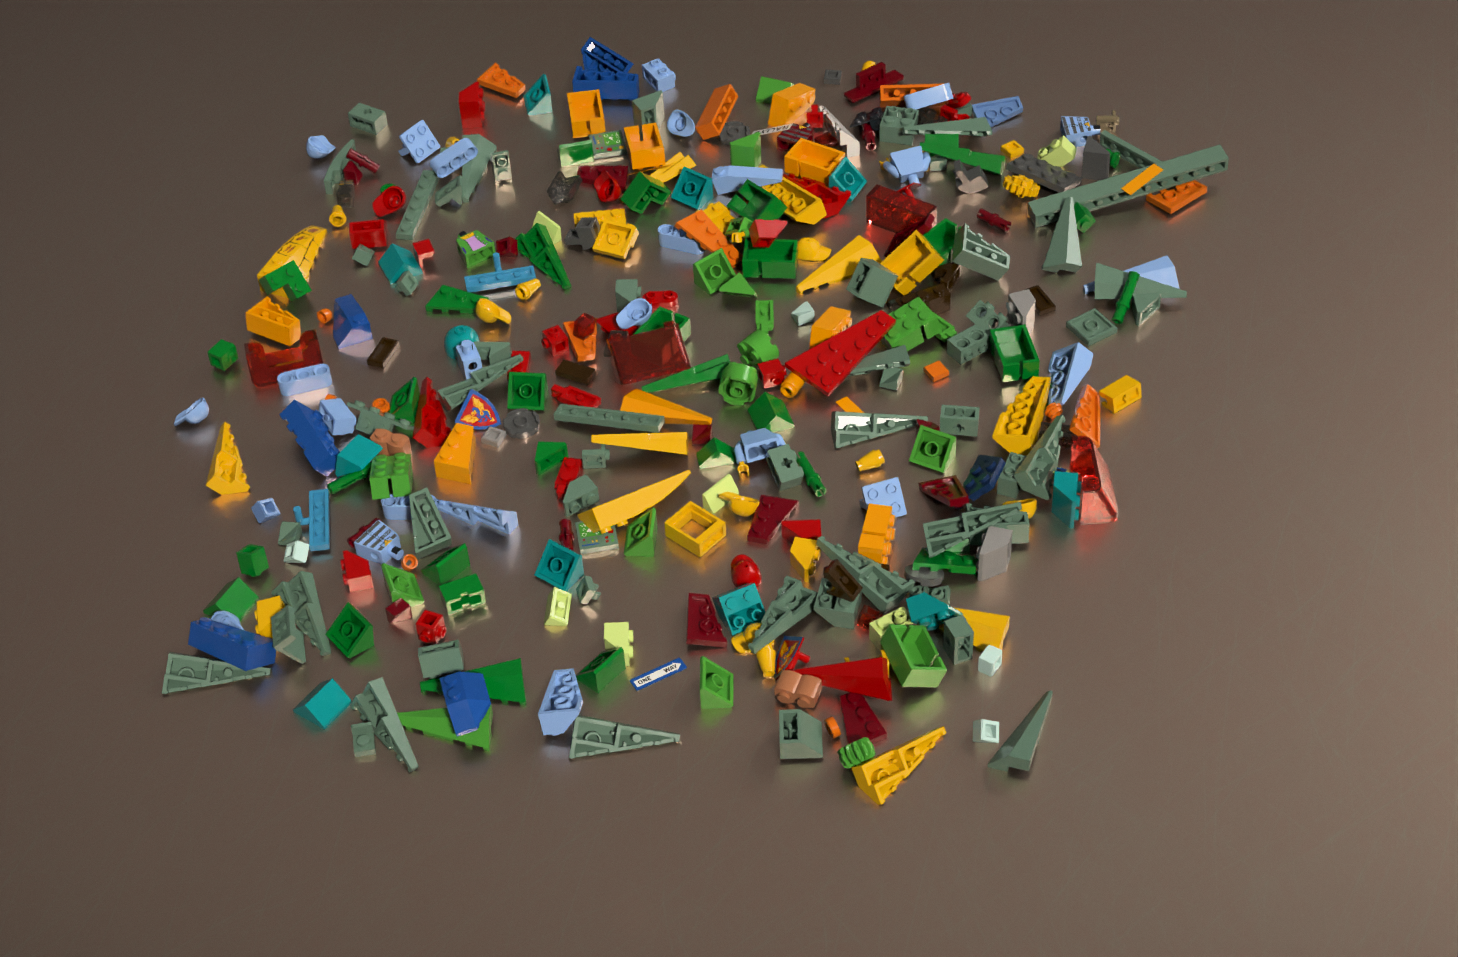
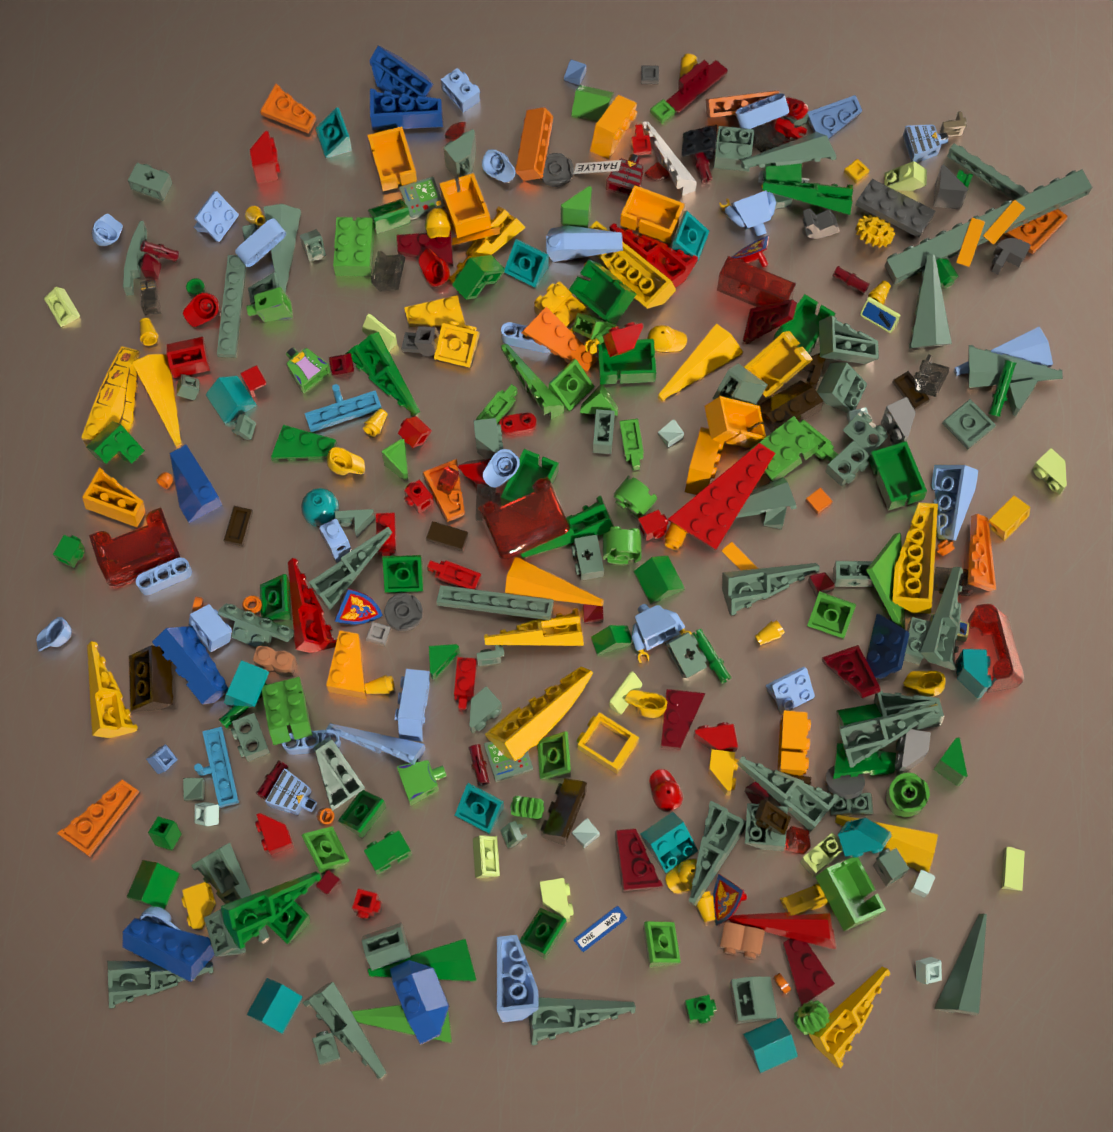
camera: 10 degrees left, 25 degrees up
none -> yellowish green slope [44,287,80,327]
none -> orange wing [57,780,139,857]
none -> dark brown slope [129,645,173,712]
none -> yellow wedge [132,354,182,446]
none -> green wedge [220,871,321,949]
none -> sand green brick [231,713,270,762]
none -> bright green torso [247,287,293,322]
none -> bright green piece [333,217,375,277]
none -> yellow cone [365,675,395,694]
none -> bright green slope [381,439,408,481]
none -> light blue wedge [395,669,430,742]
none -> bright green torso [397,760,447,805]
none -> red brick [398,416,432,448]
none -> yellow cap [425,208,452,238]
none -> bright green hinge [476,384,518,424]
none -> bright green wedge [501,344,564,419]
none -> bright green gear [510,796,544,819]
none -> dark brown slope [540,779,587,846]
none -> medium blue slope [564,60,587,86]
none -> sand green brick [571,535,604,580]
none -> light aqua slope [571,818,600,848]
none -> sand green brick [593,409,615,454]
none -> bright green tile [650,99,675,123]
none -> green brick [684,995,717,1024]
none -> light orange piece [704,396,766,449]
none -> teal slope [743,1018,798,1073]
none -> sand green slope [817,362,867,413]
none -> slope [860,297,900,333]
none -> bright green tile [866,533,905,629]
none -> yellow cone [868,281,891,304]
none -> bright green brick [886,773,930,817]
none -> clear smoke bracket [913,354,949,397]
none -> green slope [933,737,968,786]
none -> light orange sticker [956,217,985,267]
none -> dark grey brick [992,238,1031,275]
none -> yellowish green slope [1002,847,1025,891]
none -> yellowish green slope [1032,448,1067,494]

